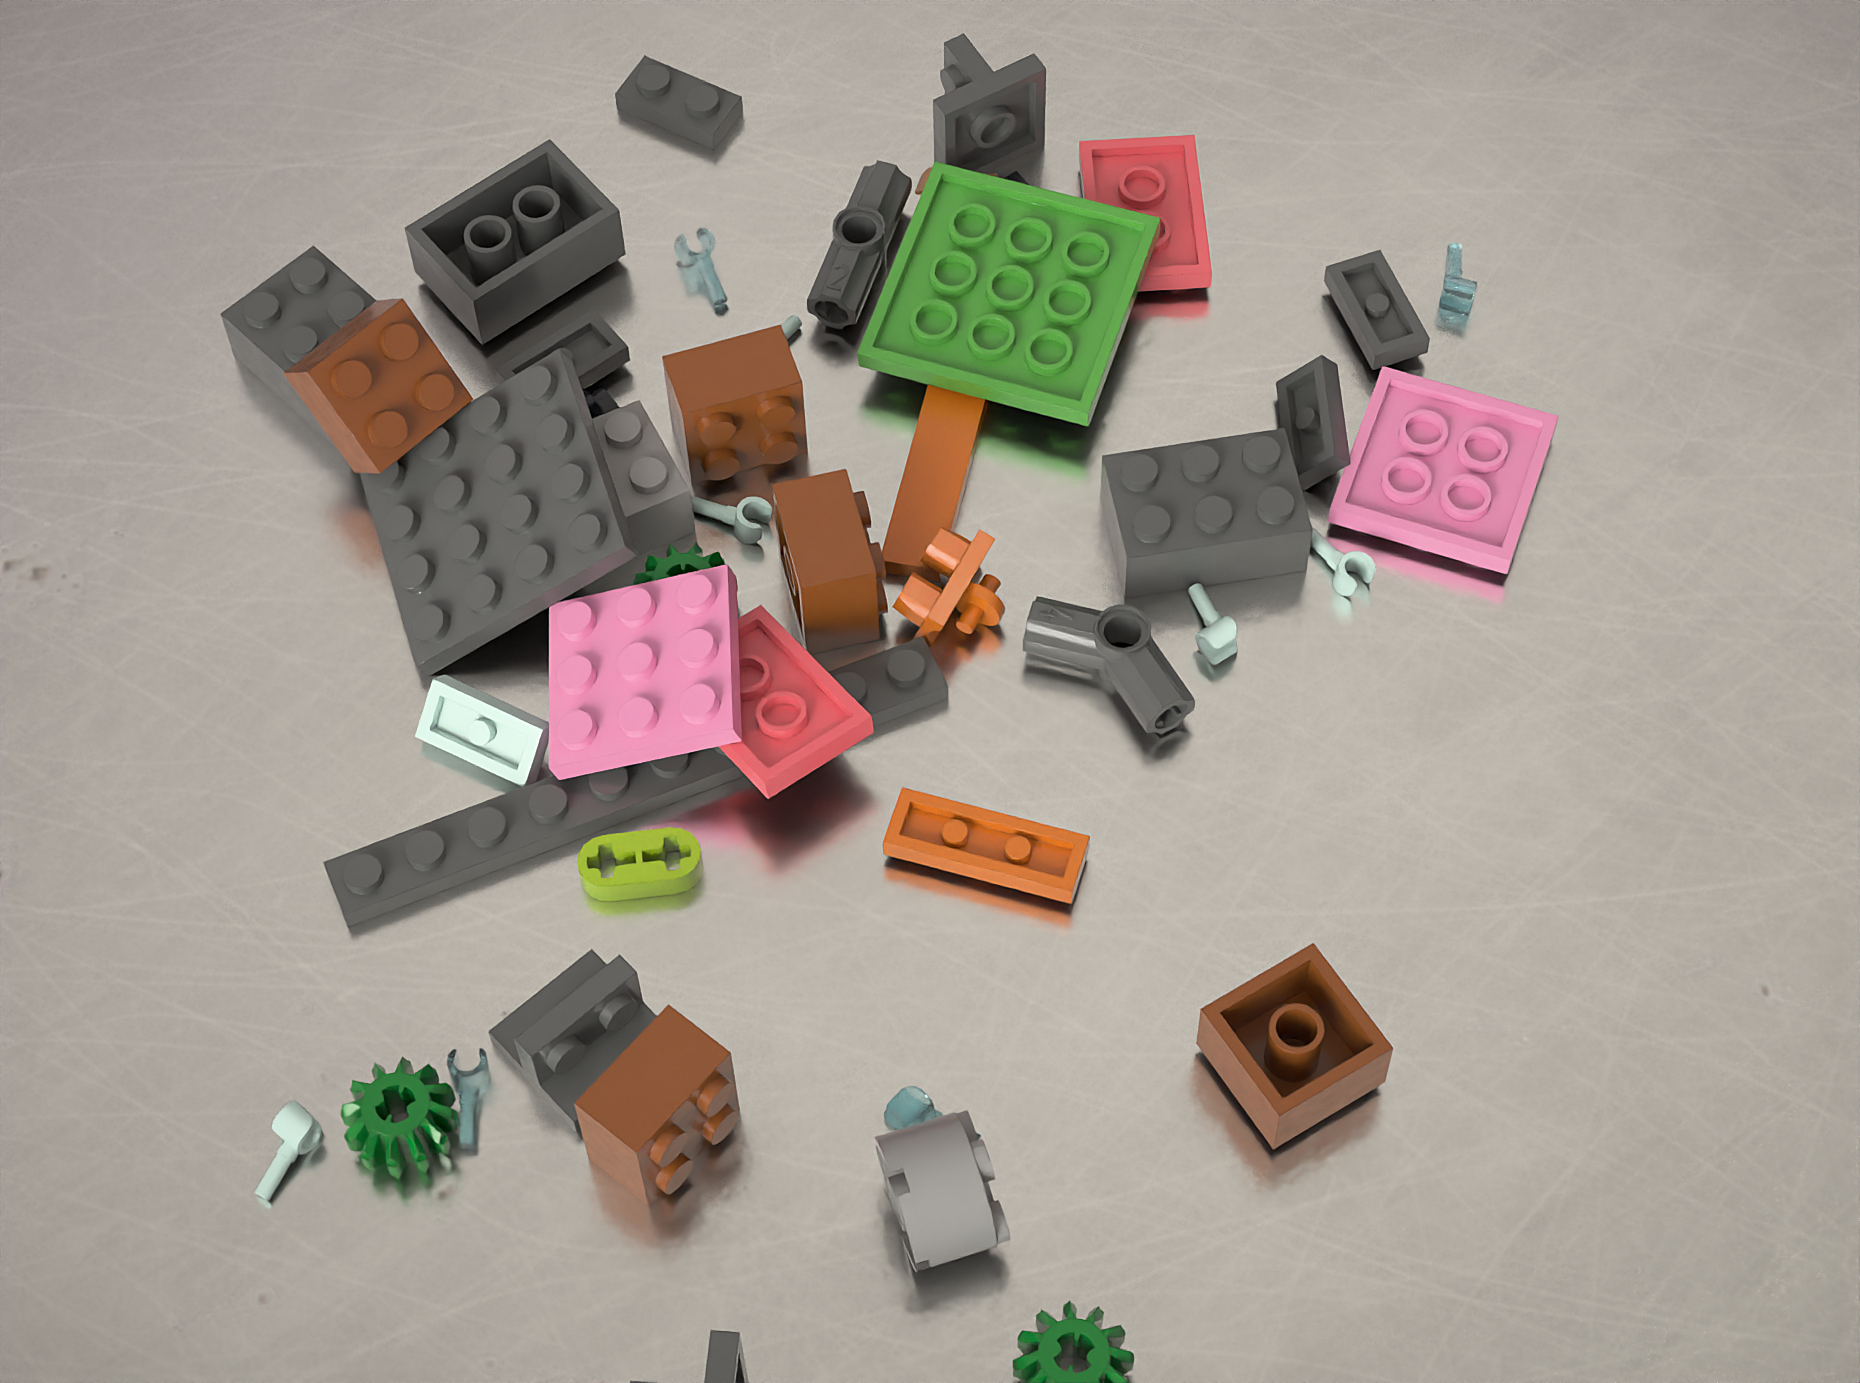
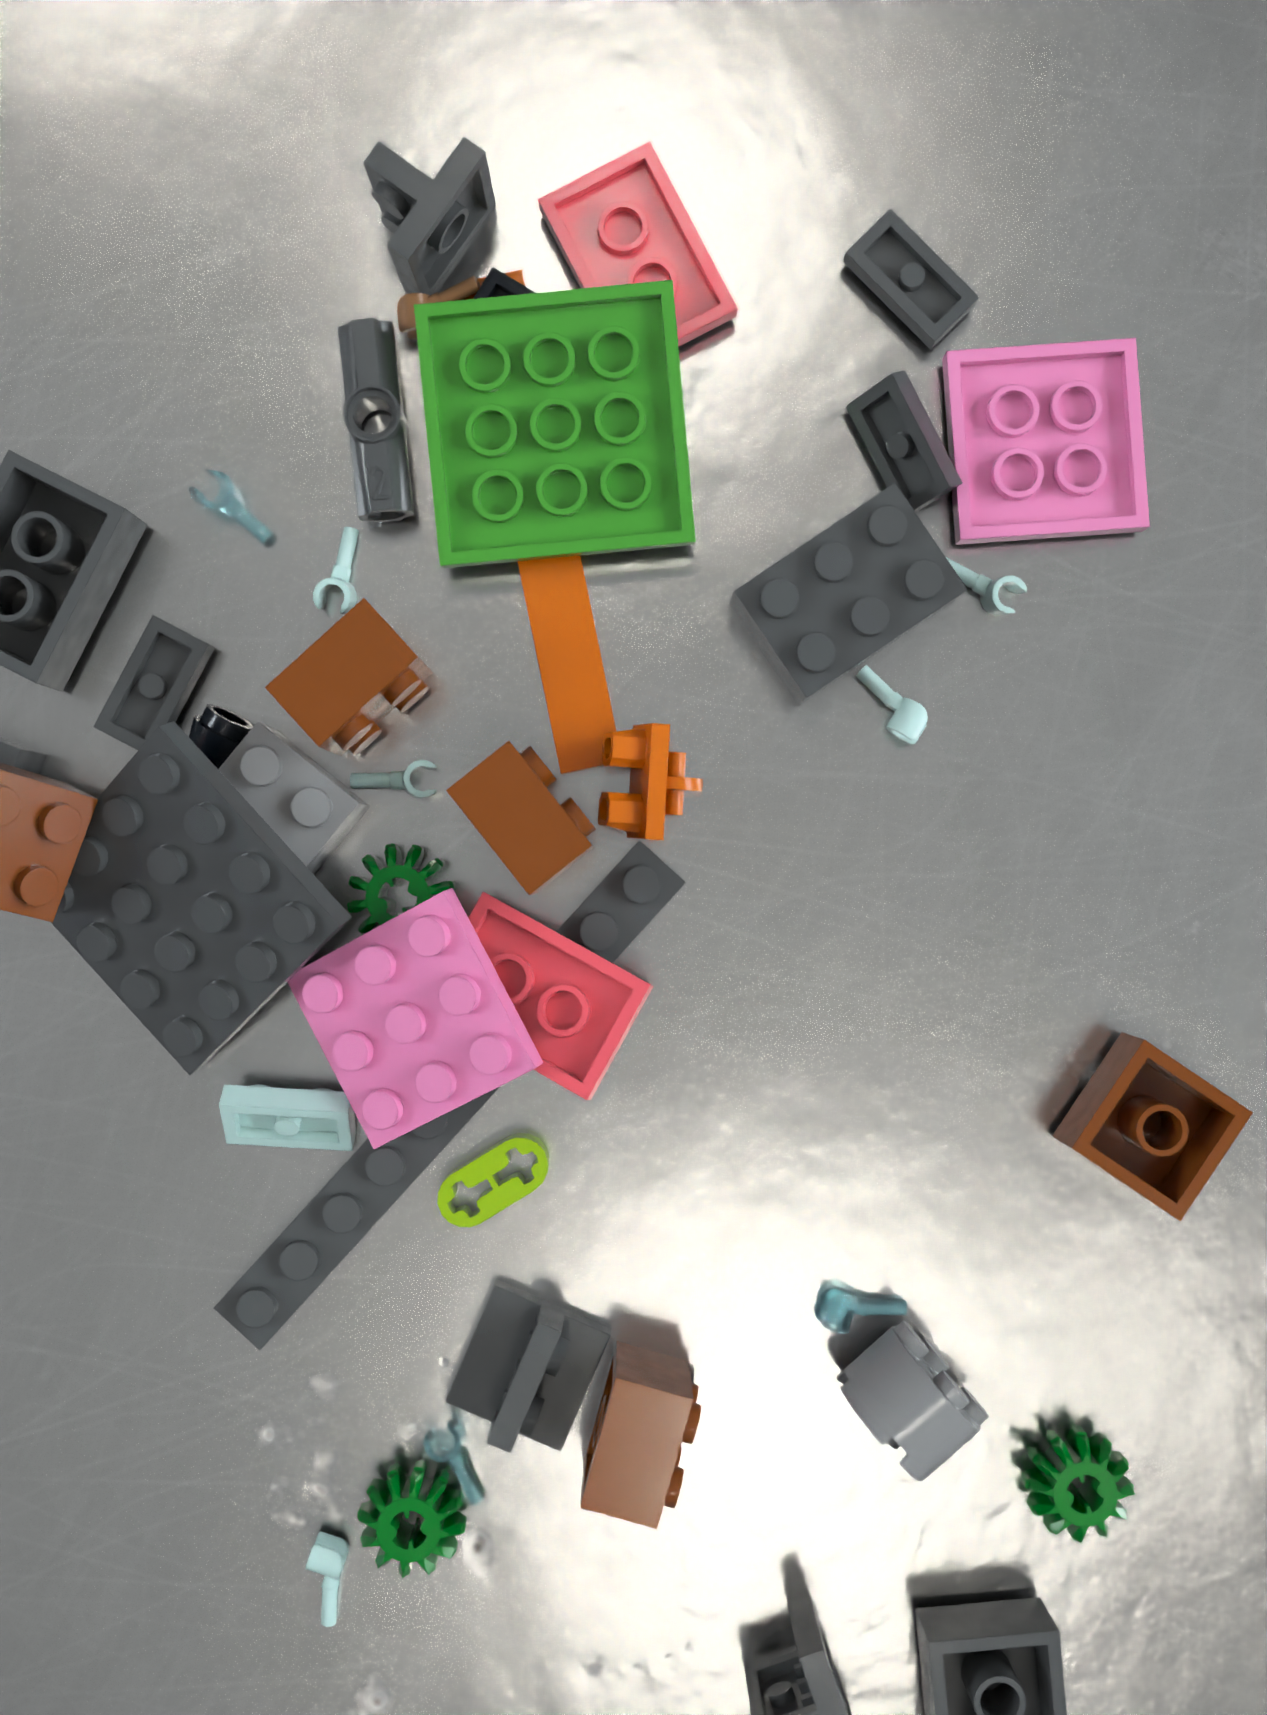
camera: 25 degrees left, 30 degrees up
dark grey plate [615,55,743,150] -> none
orange plate [883,787,1090,904] -> none
dark grey piece [1023,596,1195,735] -> none
clear light blue hand [1439,243,1478,316] -> none

